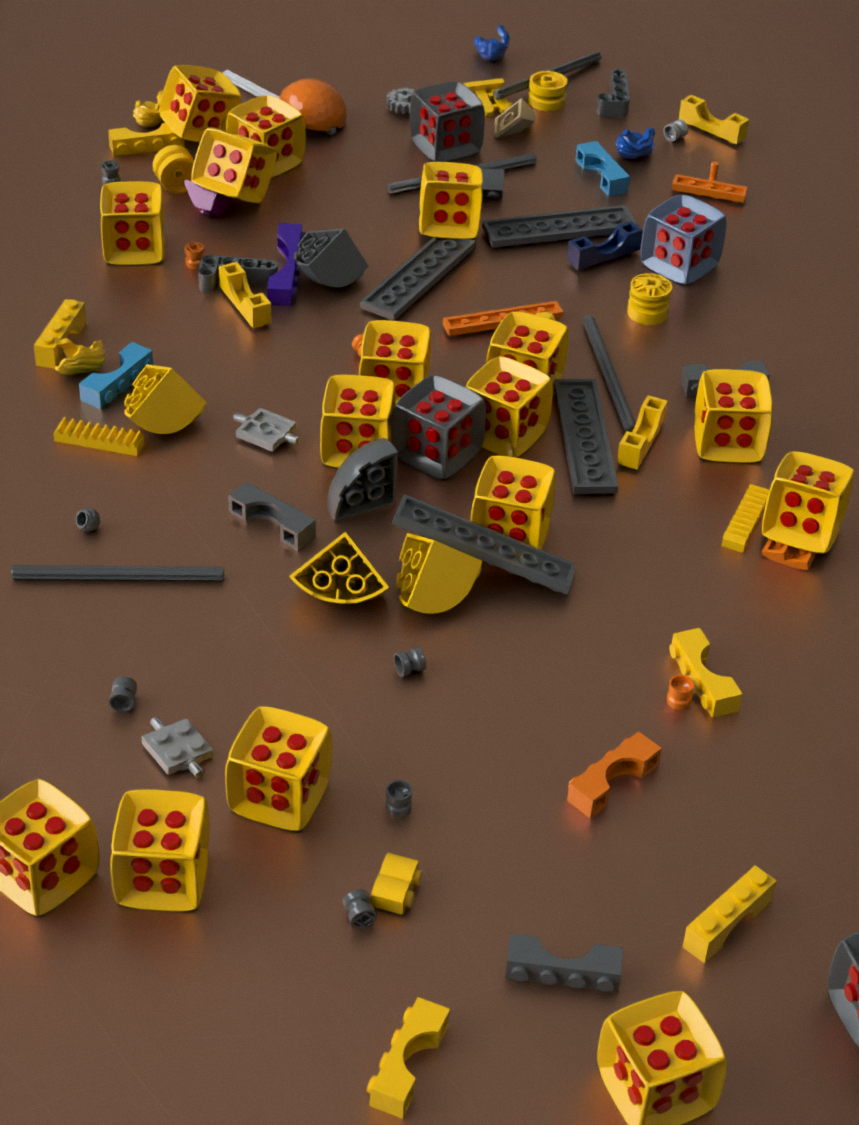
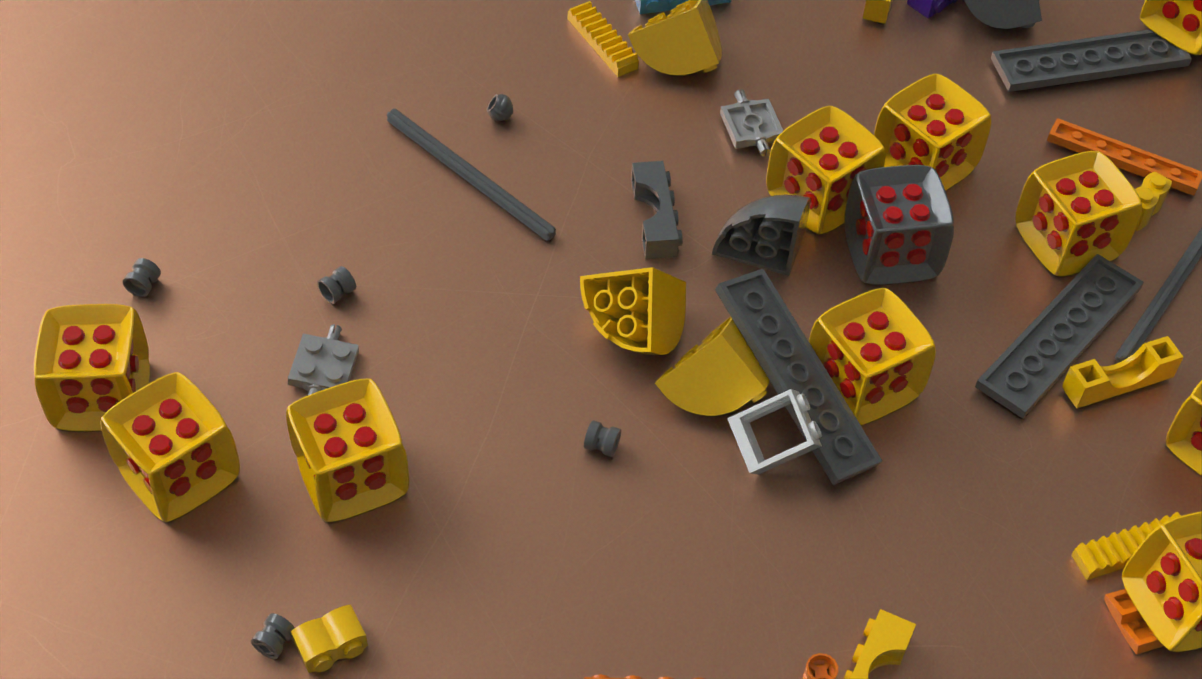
camera: 45 degrees right, 10 degrees up
dark grey wheel [385,780,413,817] -> none
yellow piece [465,357,553,458] -> none
none -> white window [727,389,822,475]

